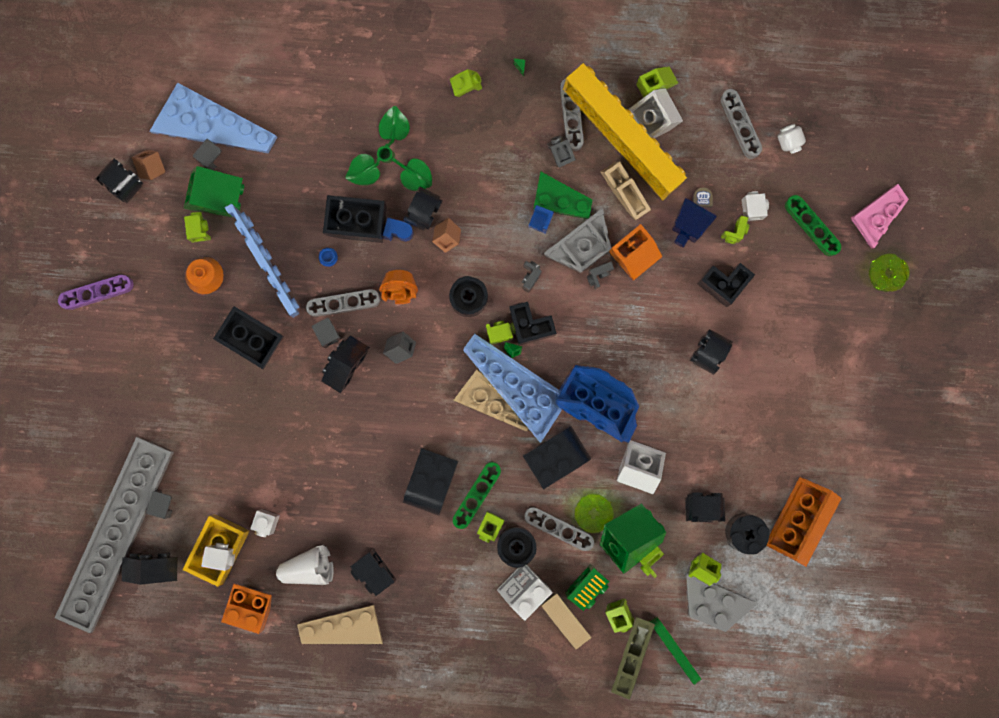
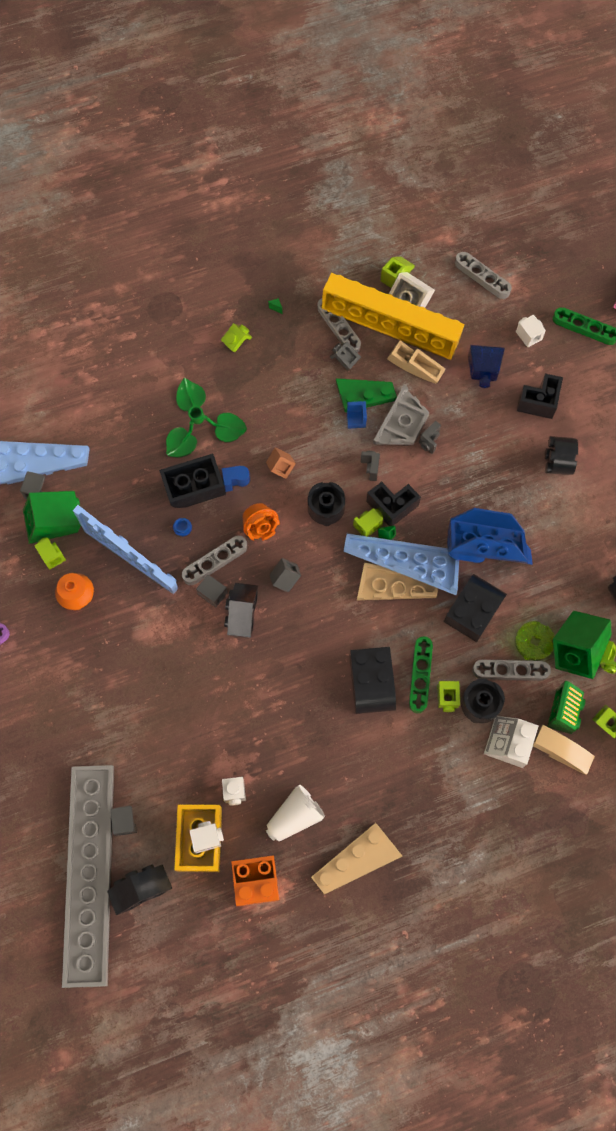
camera: 20 degrees left, 15 degrees down
black brick [213,306,284,370] -> none
black brick [350,549,396,596] -> none
black brick [403,186,443,231] -> none
orange slope [609,224,663,281] -> none
white slope [617,440,666,494] -> none
tile [693,187,713,208] -> none
lime bracket [721,216,749,244] -> none
white head [778,124,806,154] -> none

